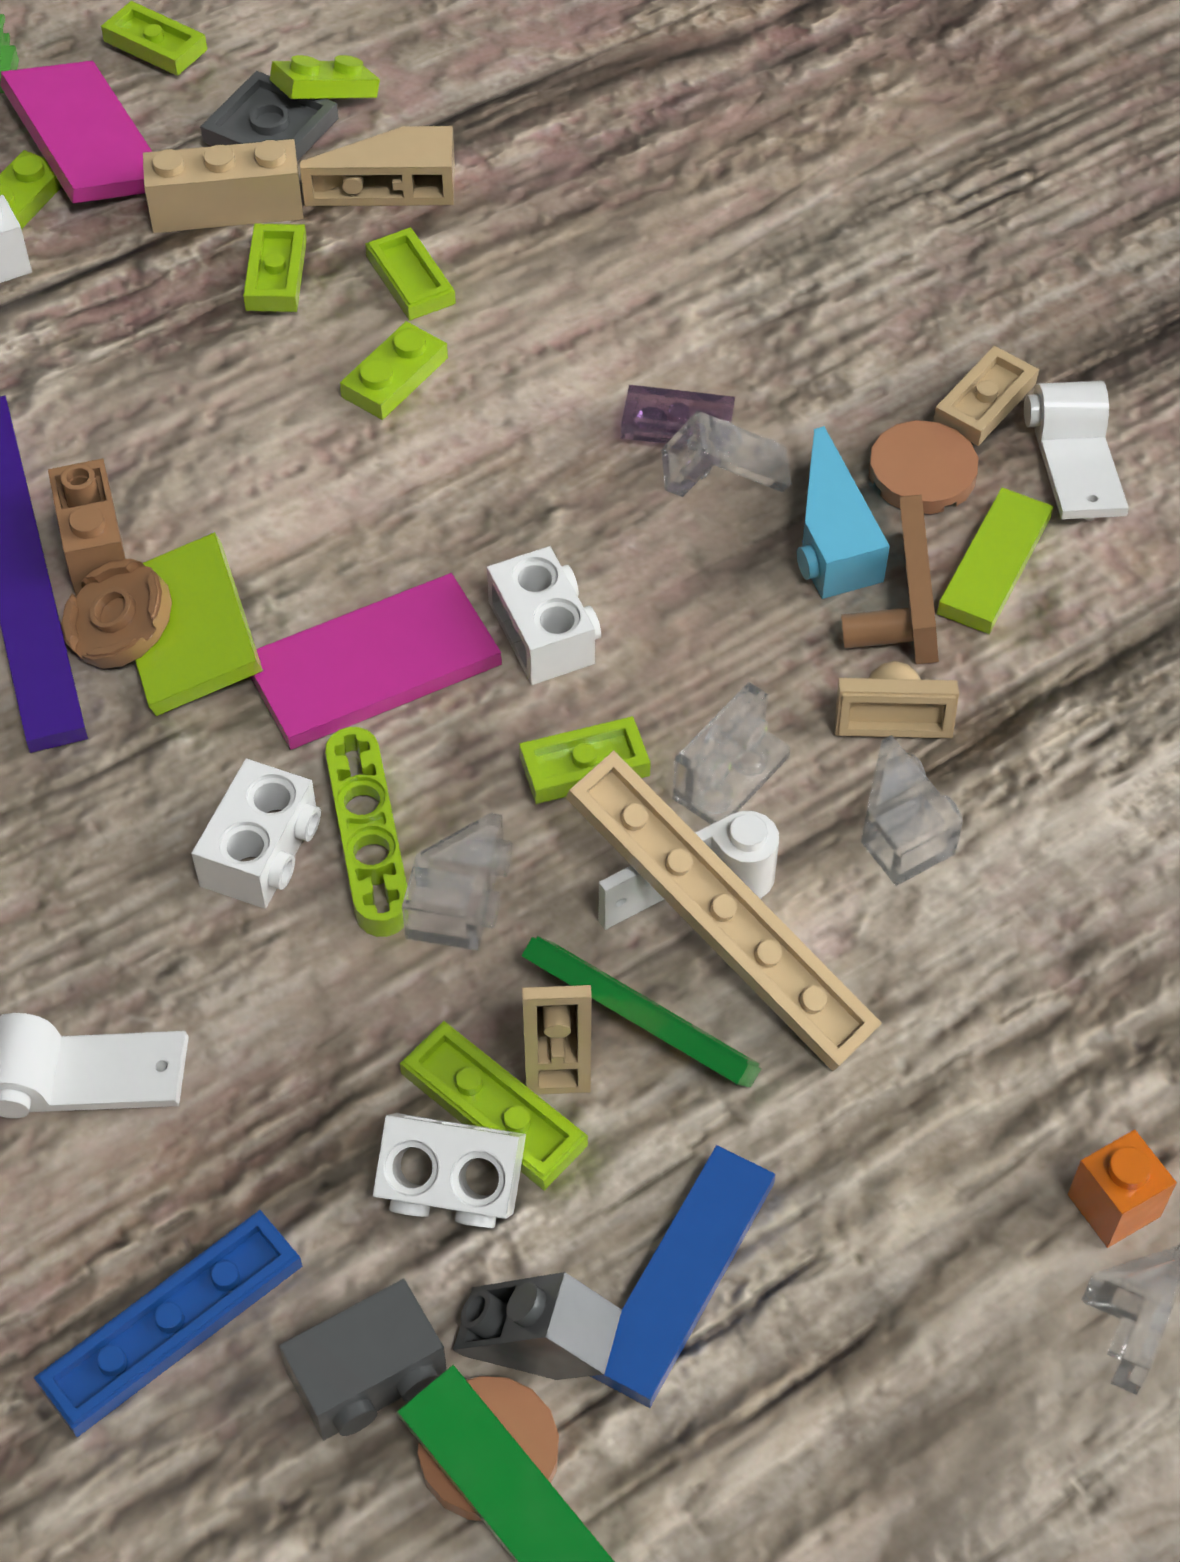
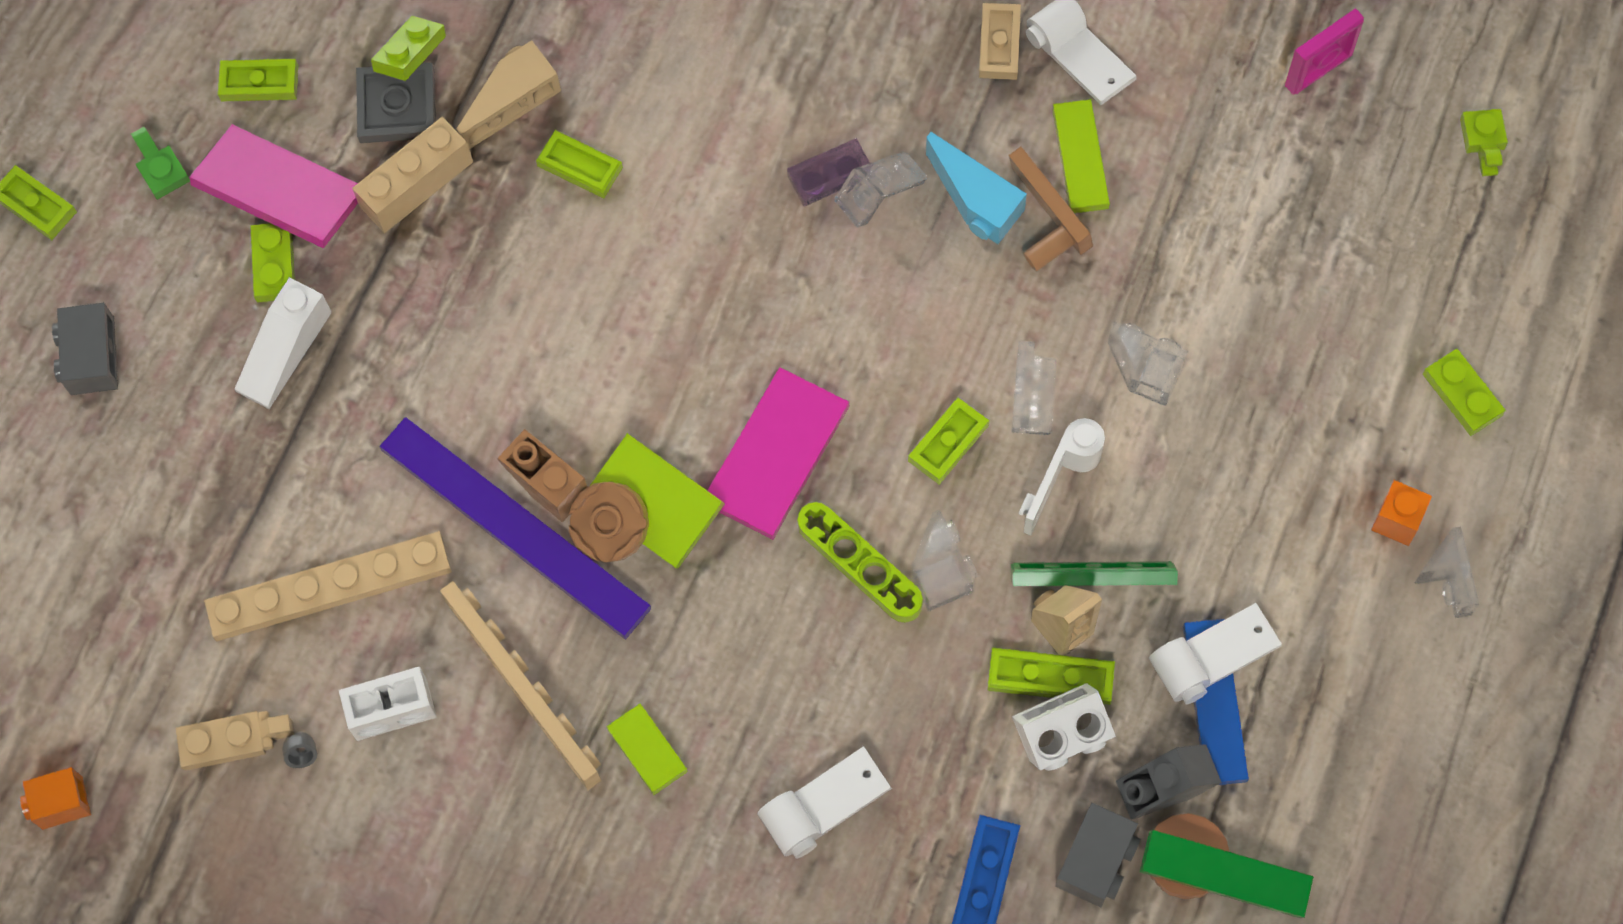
camera: 30 degrees left, 15 degrees up
white brick [191,758,321,909] -> none
lime plate [243,223,307,312] -> none
lime plate [340,321,448,420] -> none
white brick [487,546,601,685] -> none
tan plate [566,750,882,1071] -> none
tan tile [834,661,959,738] -> none
nougat tile [868,420,978,514] -> none
none -> white door [1149,603,1282,704]

